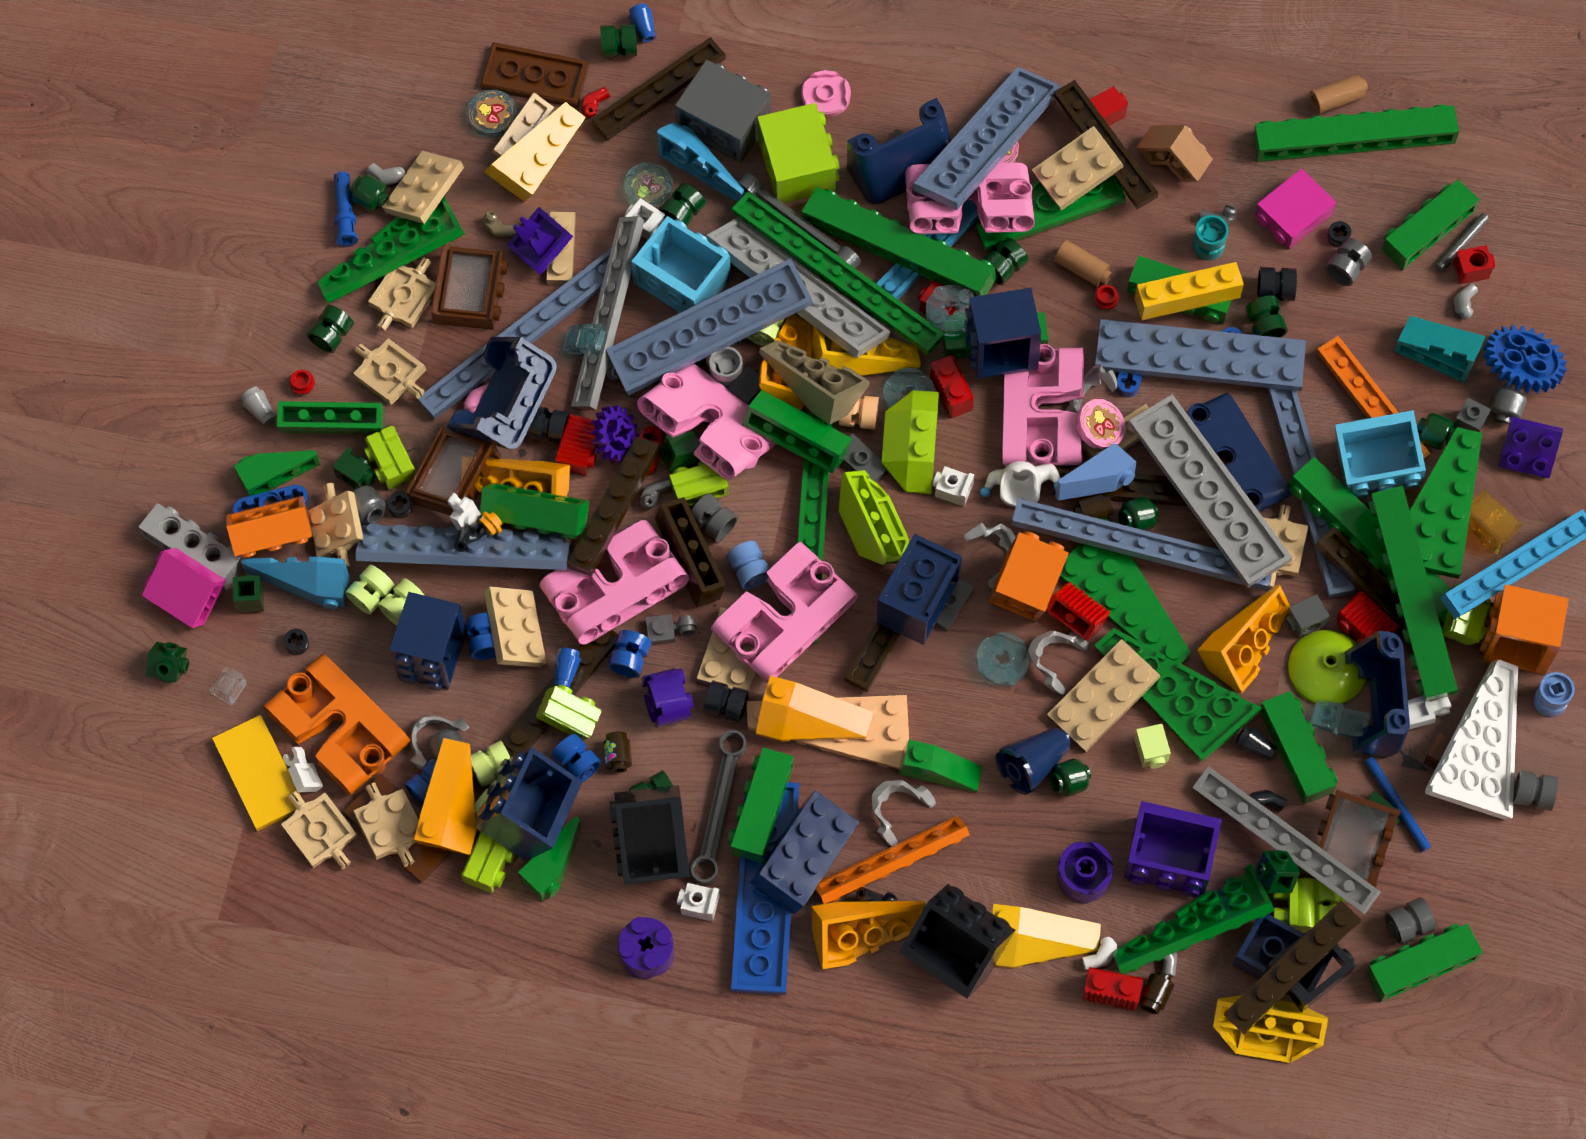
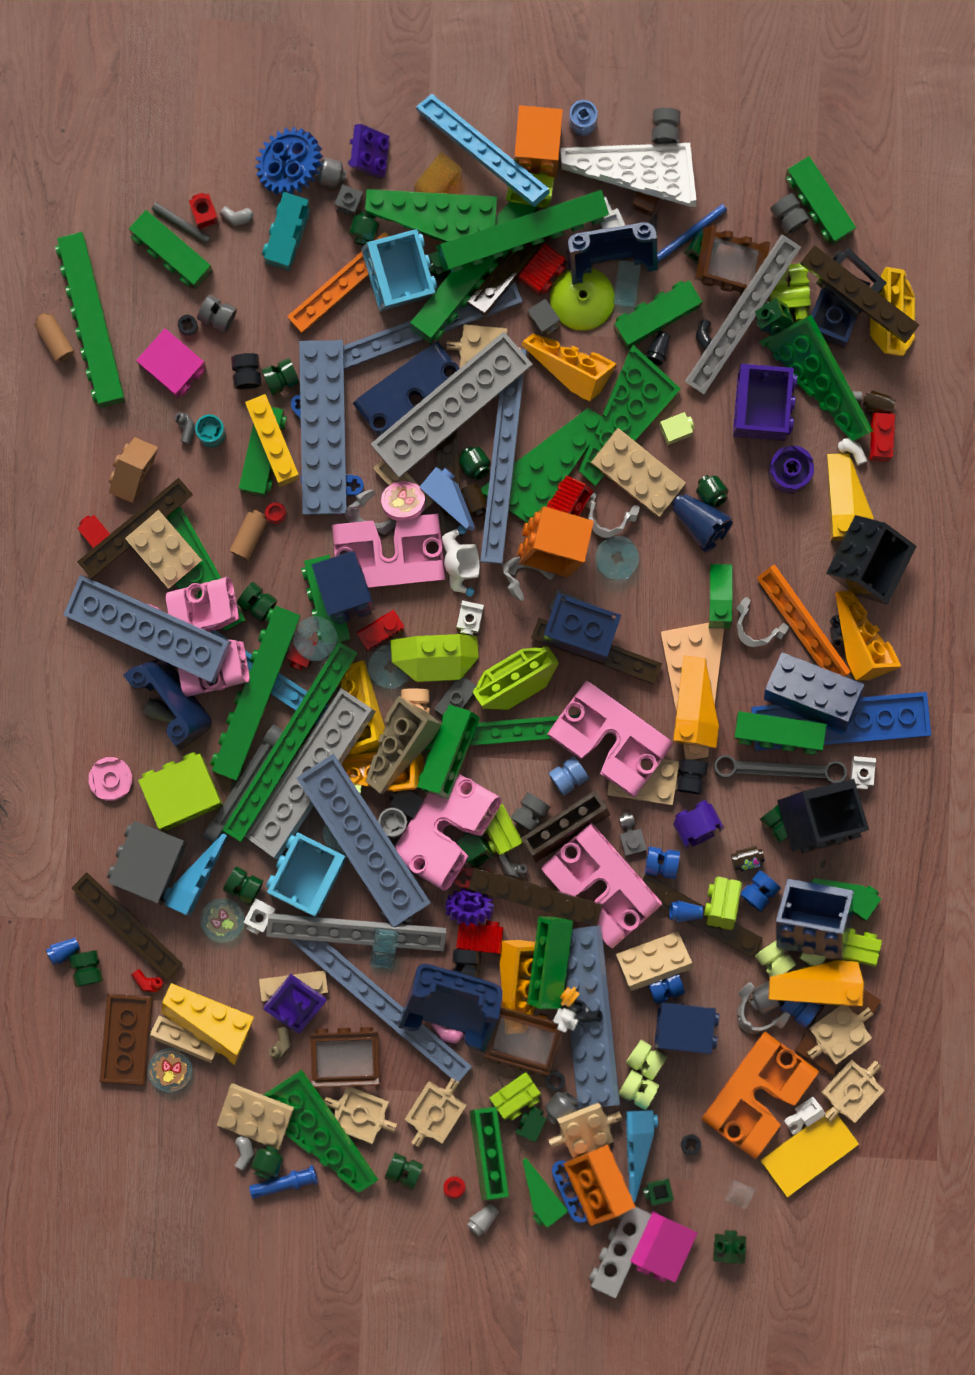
camera: 100 degrees left, 15 degrees up
dark purple brick [618,917,674,979] -> none

